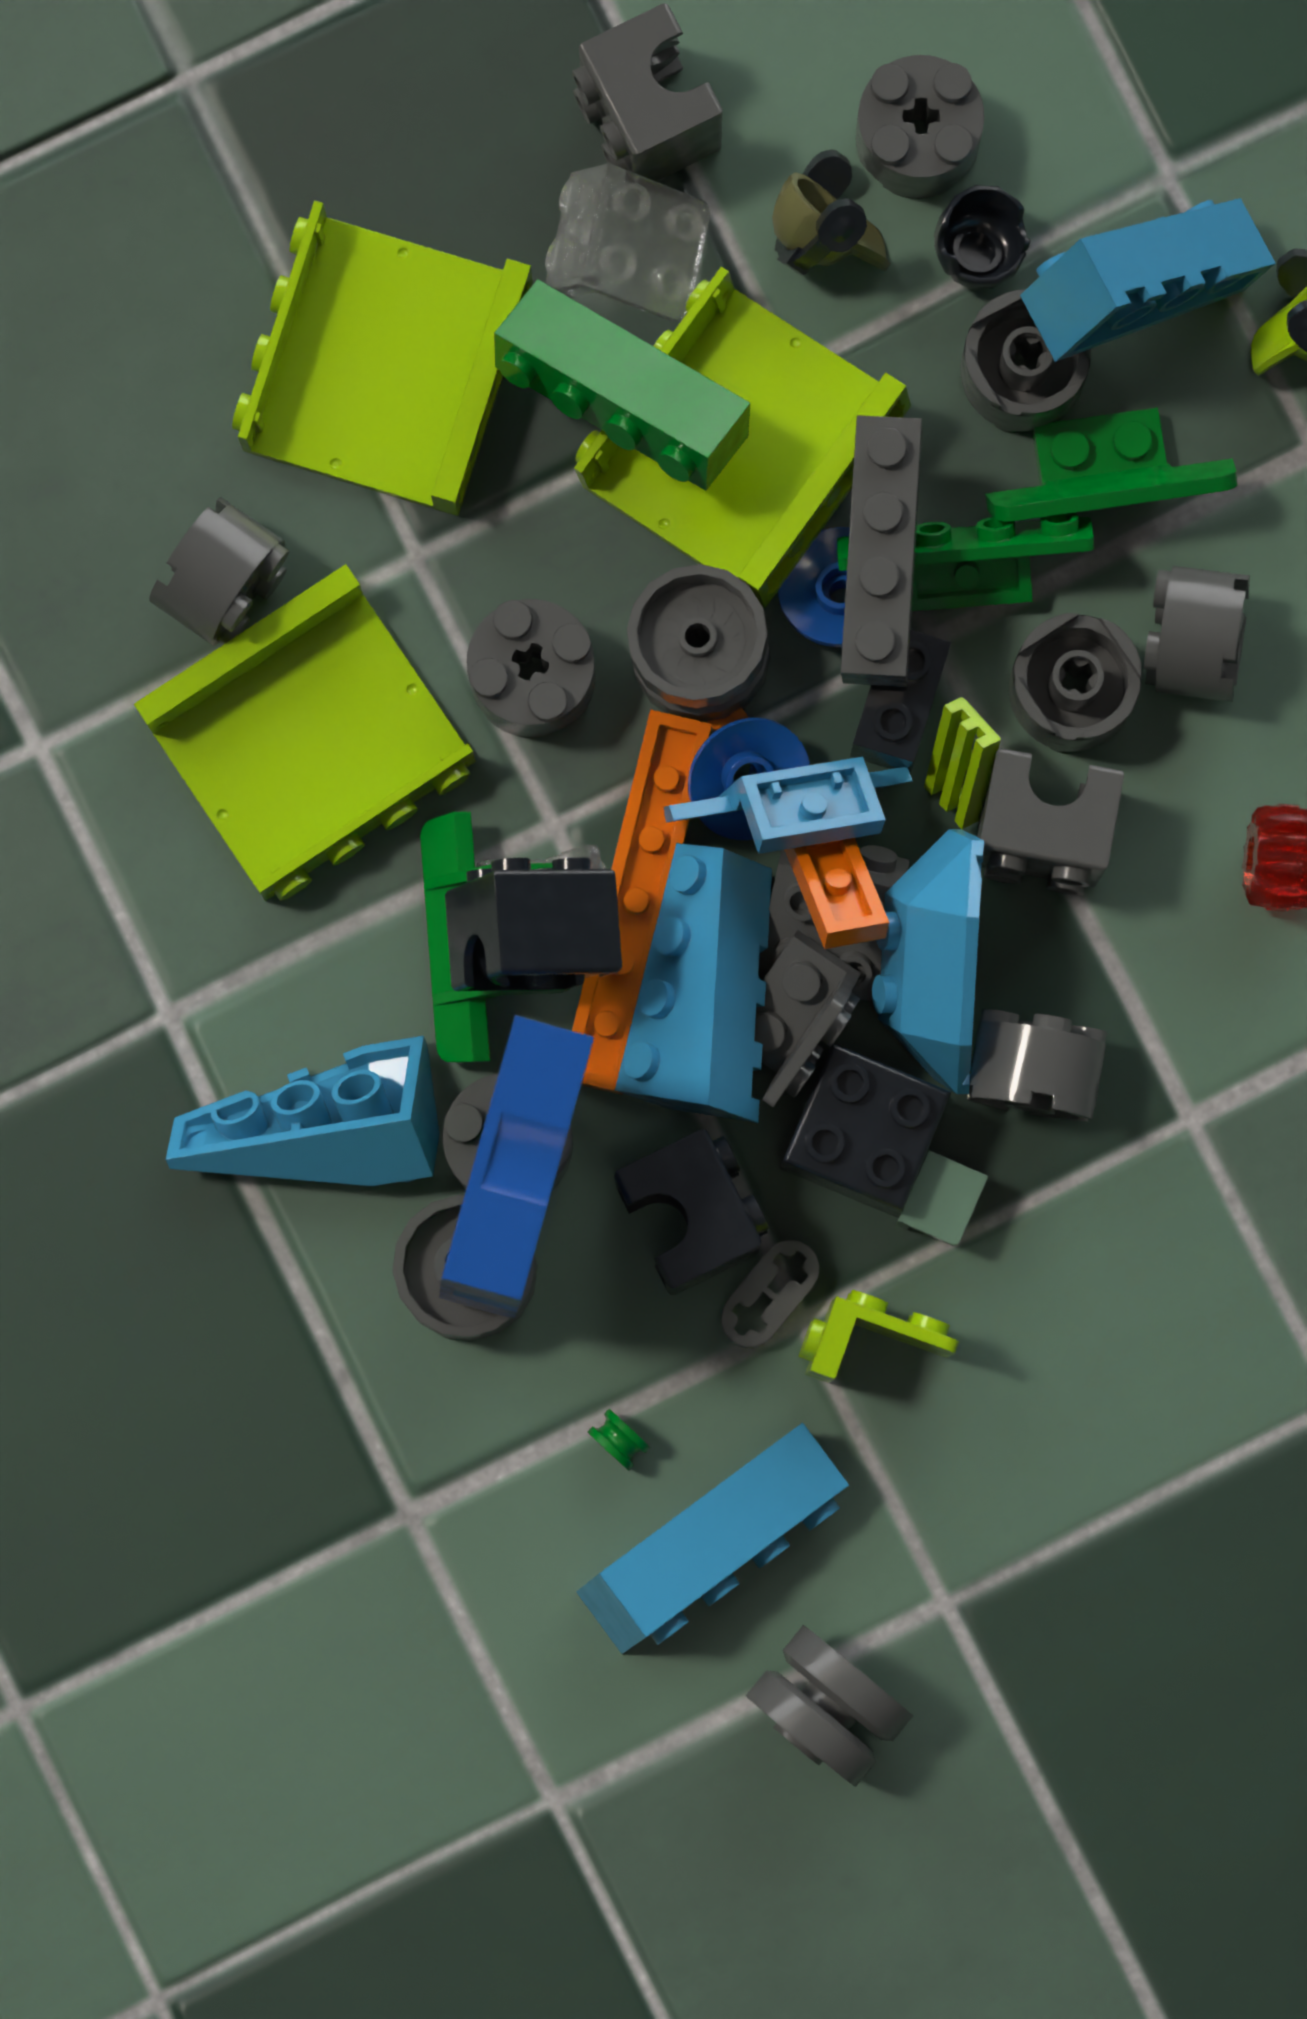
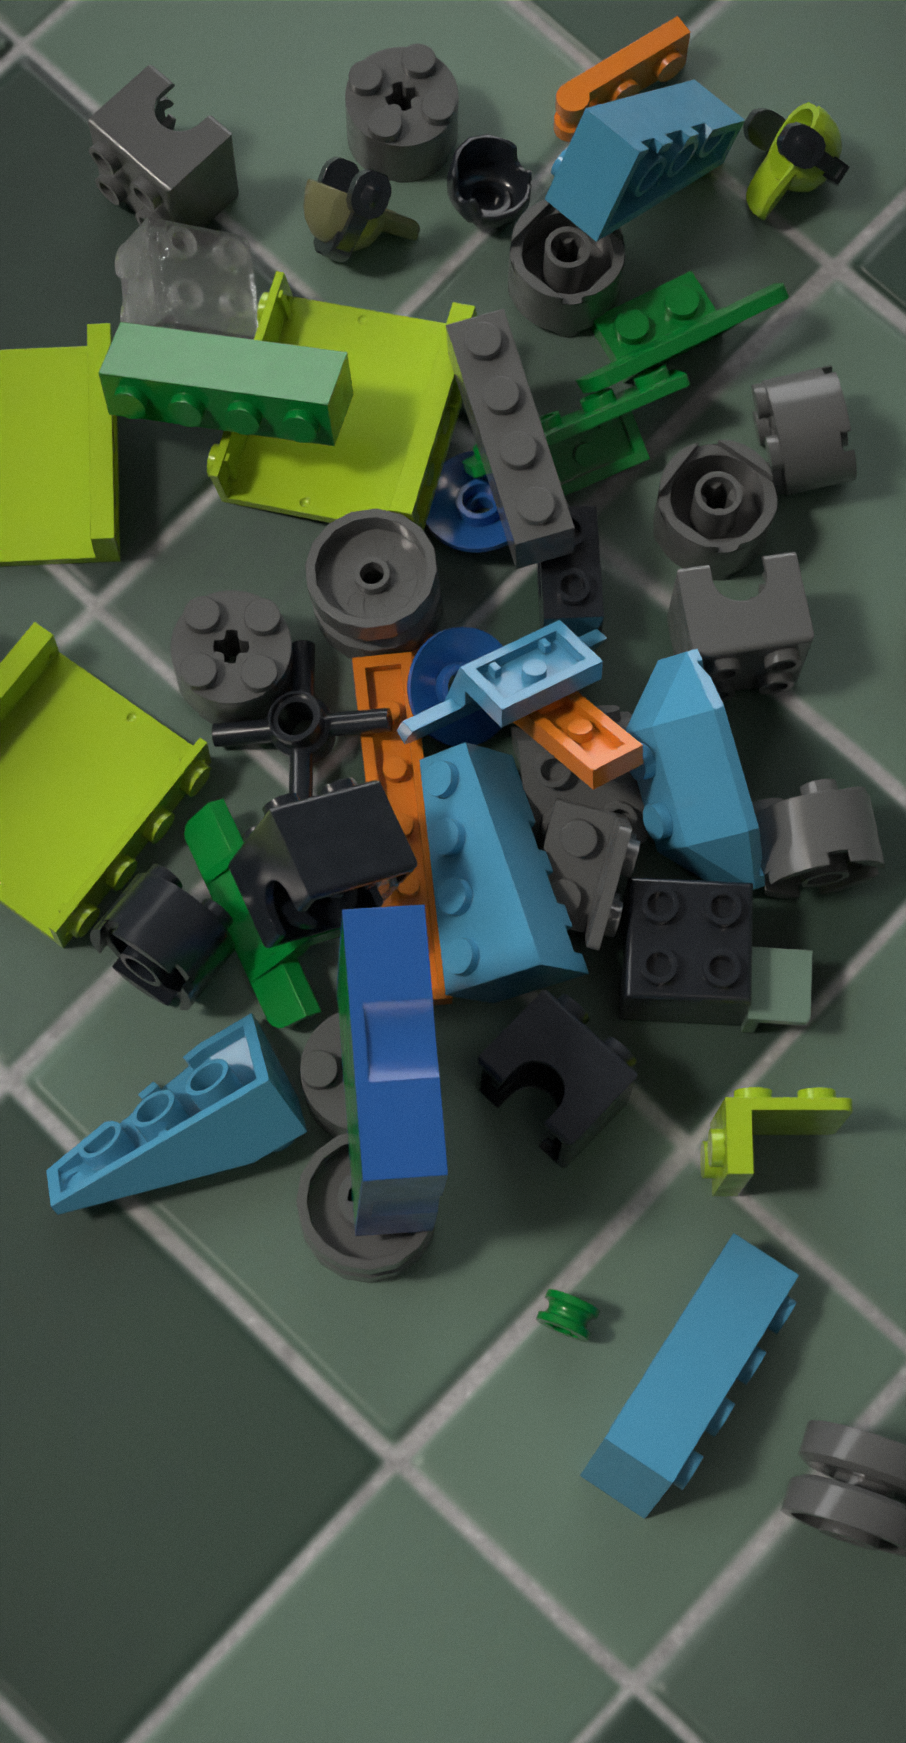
camera: 25 degrees left, 10 degrees down
dark grey beam [721,1240,819,1348] -> none
lime tile [924,697,1001,829] -> none
none -> black brick [90,864,235,1010]
none -> black bar [212,640,393,800]
none -> orange plate [554,16,691,142]

